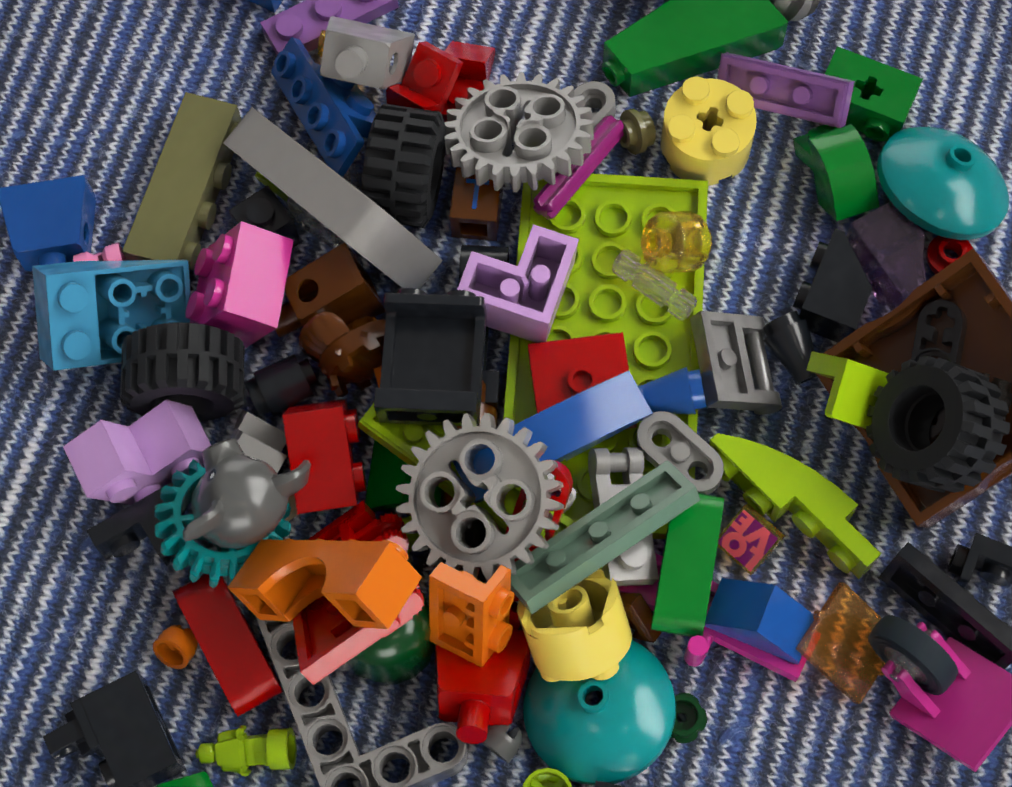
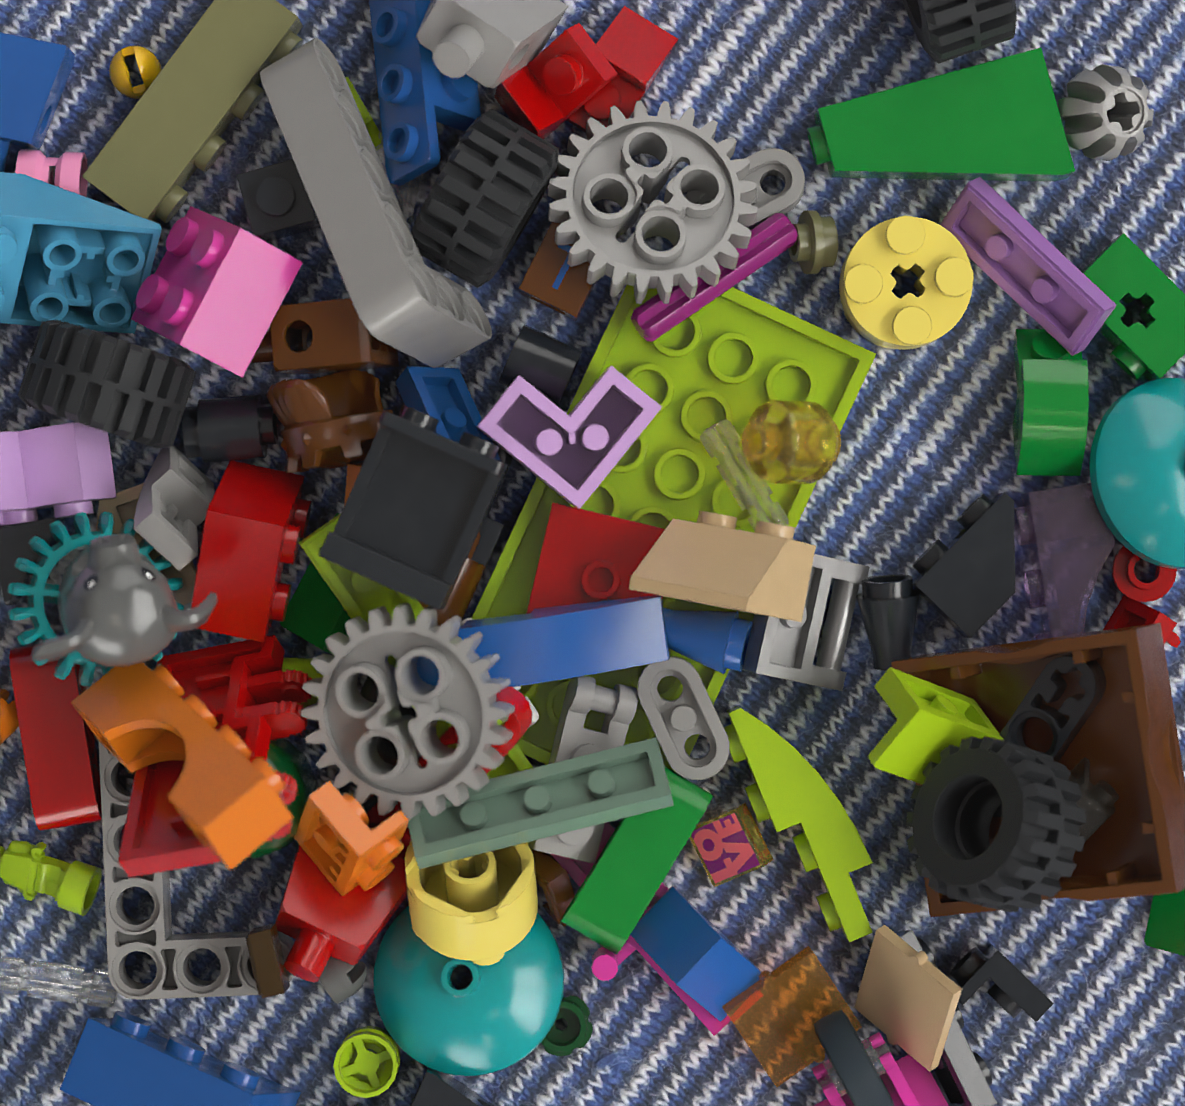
camera: 15 degrees right, 20 degrees up
none -> yellow hinge [109,46,162,99]
none -> dark brown tile [246,923,290,998]
none -> tan slope [629,511,816,622]
none -> tan piece [854,925,962,1072]

